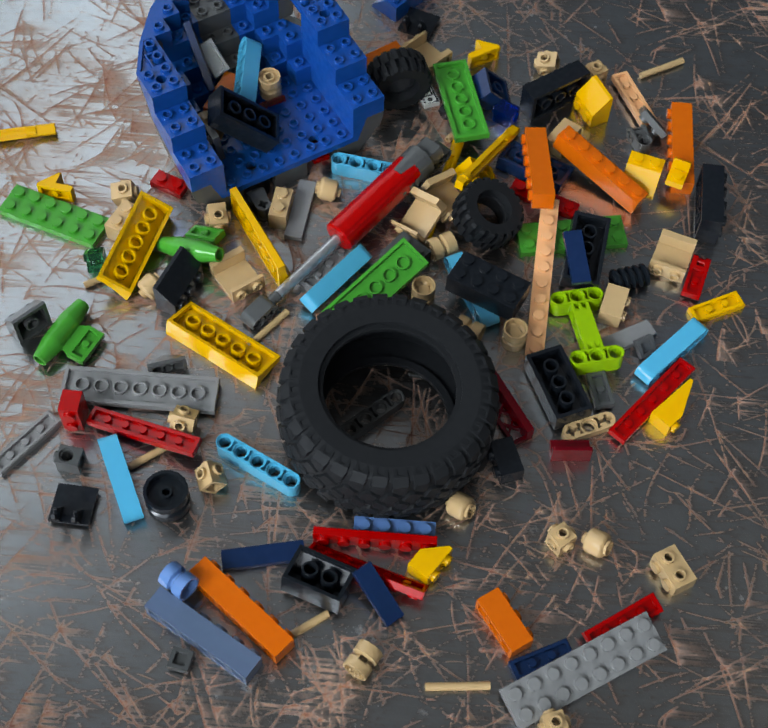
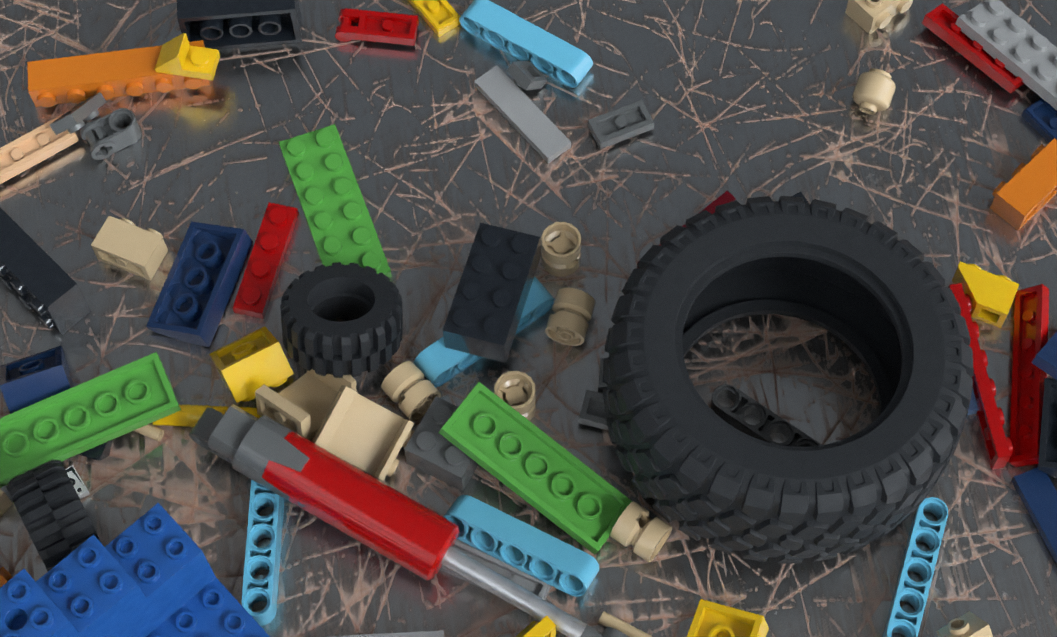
camera: 100 degrees left, 5 degrees up
tan head [314,177,342,202] -> none
yellow piece [454,125,520,191] -> none
clear blue brick [492,99,520,128] -> none
orange brick [521,127,556,209] -> none
black brick [523,344,593,430] -> none
light nougat plate [524,199,560,360] -> none
tan brick [545,521,577,557] -> none
lime beam [549,287,625,376] -> none
dark red panel [549,440,593,461] -> none
orange brick [552,125,649,214] -> none
black brick [559,211,611,289] -> none
tan beam [561,412,616,440] -> none
dark blue tile [562,230,591,285] -> none
yellow slope [573,75,613,128] -> none
tan brick [596,283,631,328] -> none
black piece [608,263,650,289] -> none
red plate [608,357,696,445] -> none
yellow slope [624,150,666,199] -> none
tan panel [648,228,698,283] -> none
yellow slope [648,378,693,437] -> none

